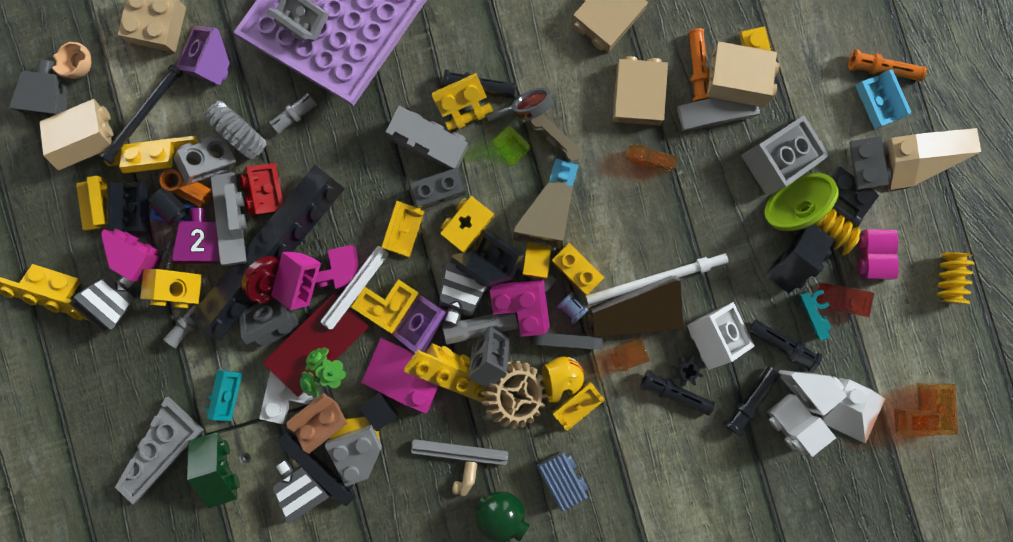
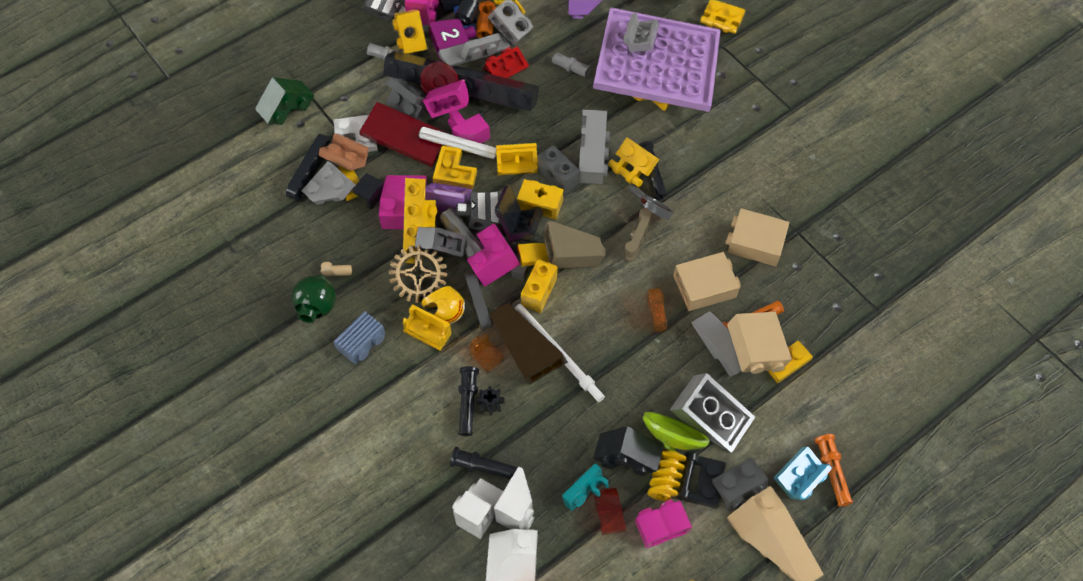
camera: 65 degrees right, 25 degrees down
light grey wing [115,397,204,504] -> none
light grey gear [204,101,267,159] -> none
teal plate [205,369,243,421] -> none
torso [273,459,331,524] -> none
bright green plant [300,347,347,398] -> none
light grey axle [411,439,508,466] -> none
clear neon green panel [492,125,530,166] -> none
medium azure tile [549,158,579,186] -> none
sand blue bush [556,292,588,324] -> none
white slope [687,302,755,370] -> none
black pin [748,319,823,373] -> none

